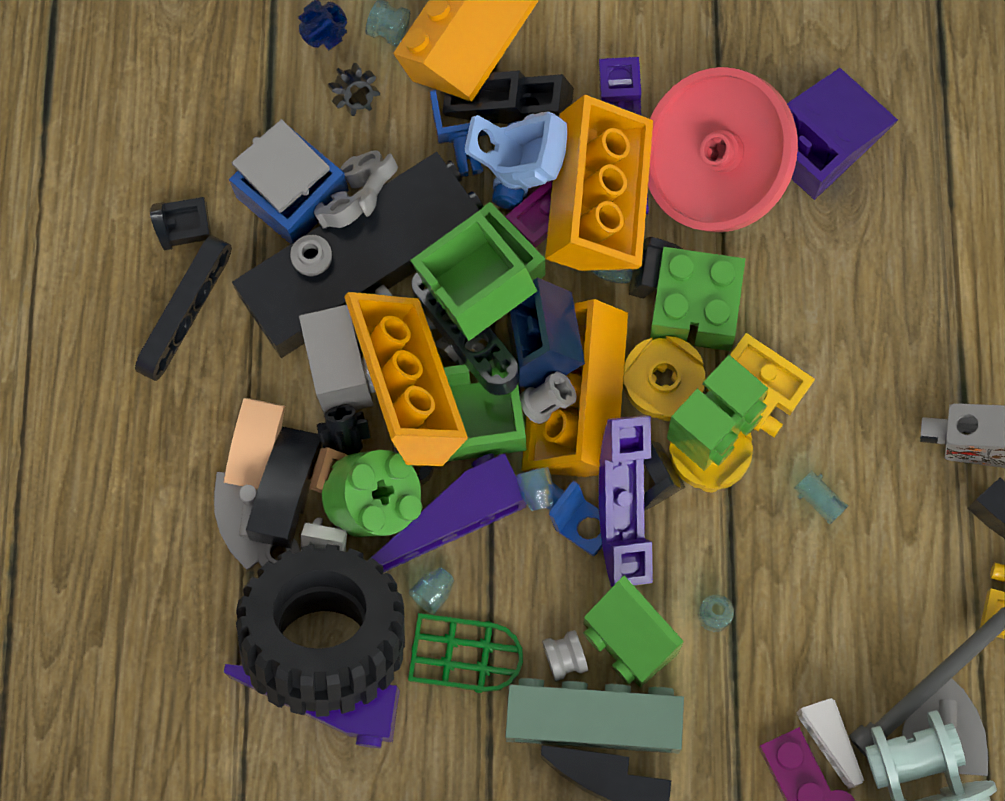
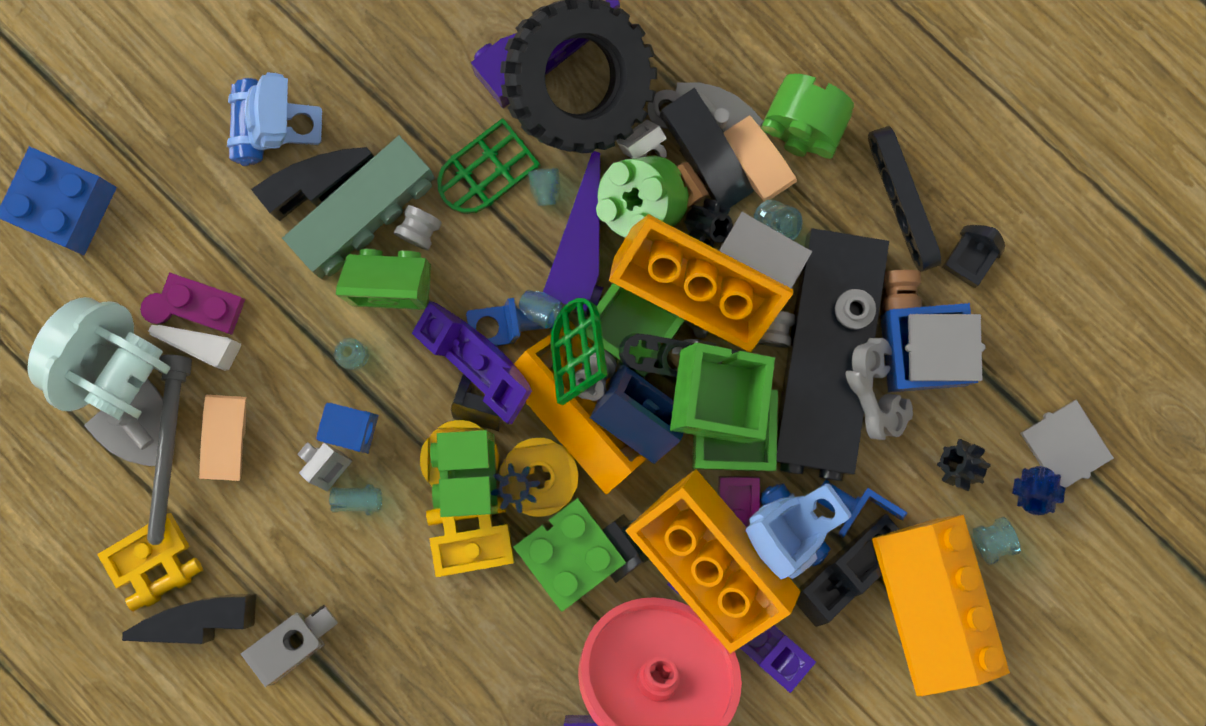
camera: 135 degrees right, 10 degrees up
none -> light nougat slope [199,394,247,481]
none -> light grey tile [298,442,352,491]
none -> blue bracket [316,403,379,454]
none -> gear [491,463,541,513]
none -> green window [551,298,607,405]
none -> clear light blue wheel [753,199,803,241]
none -> bright green brick [761,74,854,159]
none -> medium nougat wheel [882,270,922,313]
none -> light grey piece [1020,400,1114,492]

